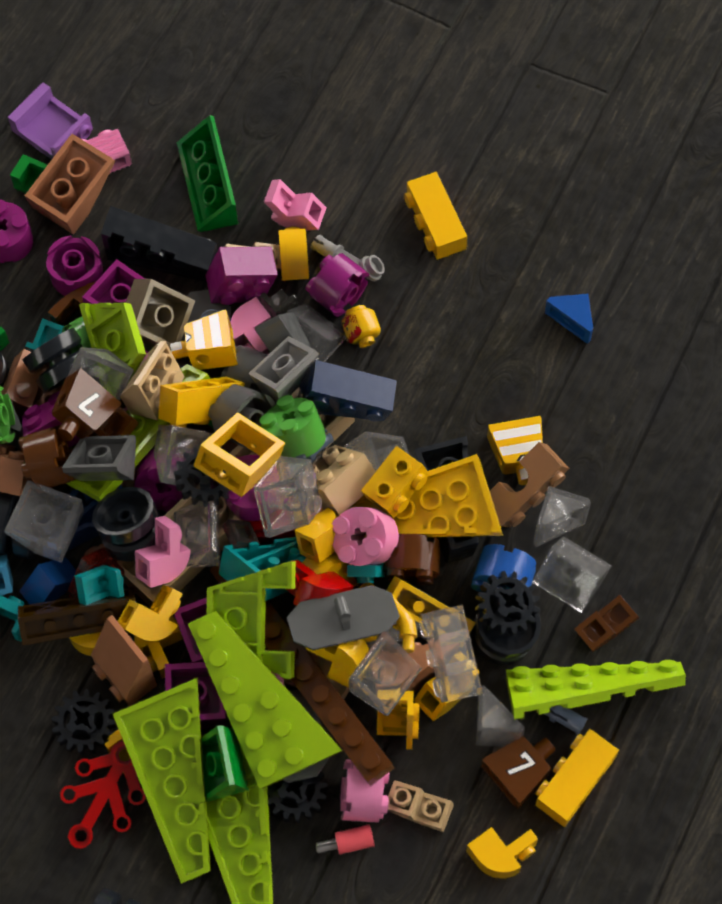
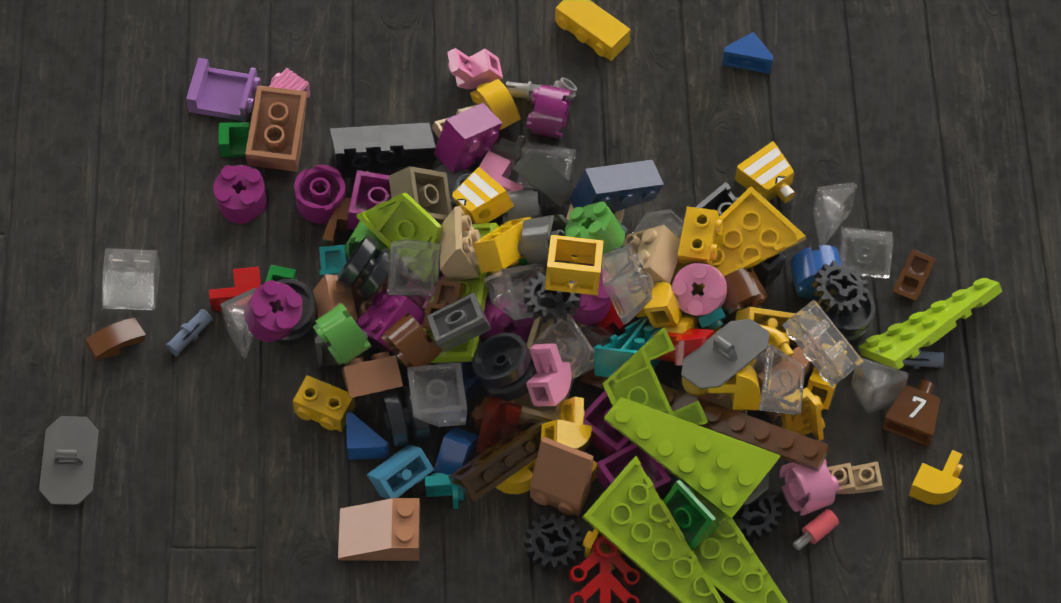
camera: 30 degrees left, 5 degrees down
reddish brown torso [52,368,121,441] -> none
teal bracket [75,565,124,605] -> none
green slope [177,115,238,232] -> none
light grey slope [248,336,319,403] -> none
yellow head [341,305,381,348] -> none
medium nougat arch [490,442,570,528] -> none
yellow brick [535,729,619,827] -> none

